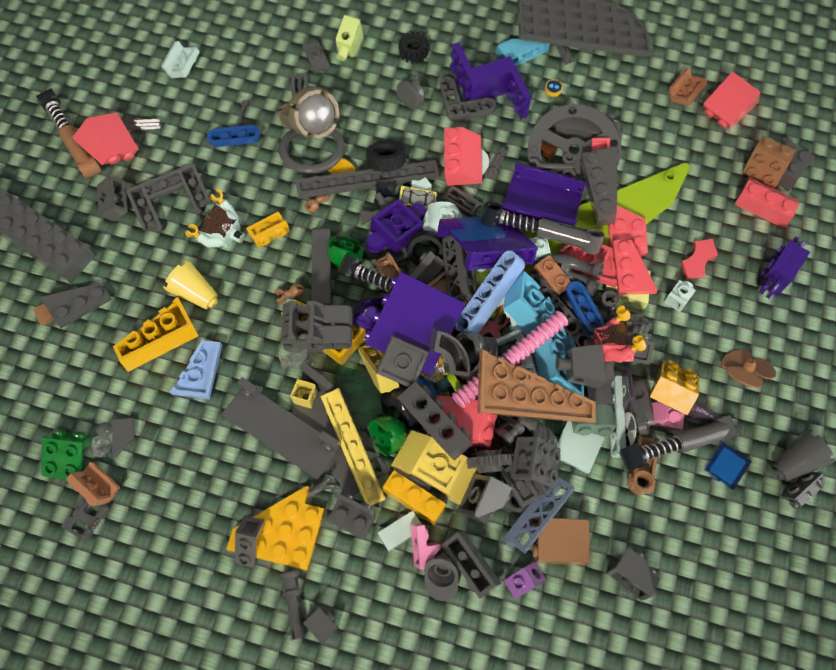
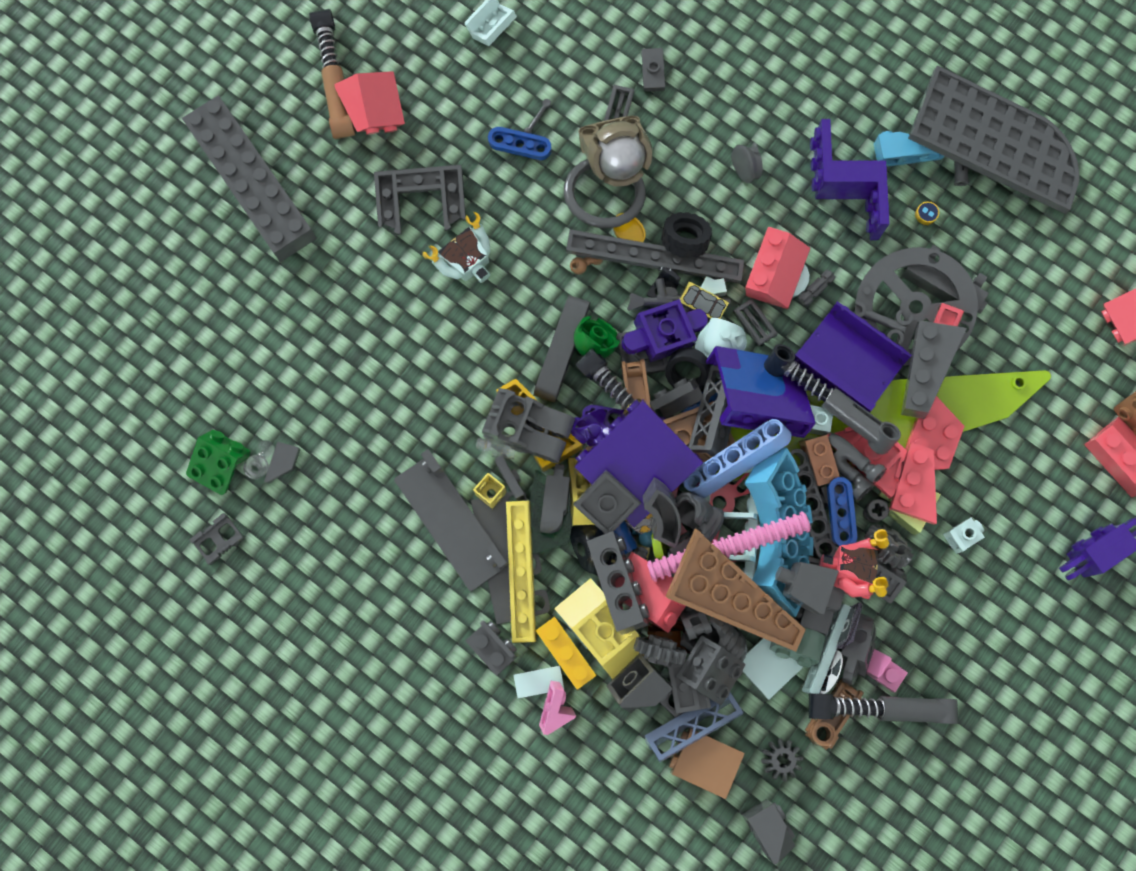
camera: 25 degrees right, 10 degrees up
medium nougat tile [33,303,54,326] -> none
dark grey wing [40,283,112,329] -> none
nougat bracket [66,462,120,506] -> none
dark grey brick [97,176,128,222] -> none
yellow wedge [113,297,199,372] -> none
axle [122,118,162,130] -> none
light yellow cone [163,260,219,309] -> none
light blue wing [170,340,222,399] -> none
yellow wing [226,486,325,571] -> none
dark grey bracket [235,516,265,568] -> none
yellow bracket [246,211,290,248] -> none
medium nougat arm [274,283,304,304] -> none
dark grey pin [280,571,305,640] -> none
dark grey brick [303,607,338,644] -> none
dark grey bar [307,475,339,498] -> none
yellowish green torso [335,15,364,61] -> none
green cylinder [369,415,407,456] -> none
black tyre [399,31,429,64] -> none
dark grey piece [424,552,458,601] -> none
dark grey beam [440,76,496,122] -> none
dark grey brick [442,531,502,599] -> none
medium lavender bracket [504,562,546,599] -> none
reddish brown piece [541,143,558,161] -> none
yellow slope [650,360,699,415] -> none
nougat bracket [669,67,707,106] -> none
coral tile [681,239,718,280] -> none
cone [685,400,717,423] -> none
clear blue piece [704,442,752,490] -> none
medium nougat piece [721,349,776,388] -> none
dark grey cone [773,429,835,482] -> none
dark grey hinge [781,472,824,509] -> none
none -> dark grey piece [540,464,570,534]
none -> dark grey gear [761,739,803,781]

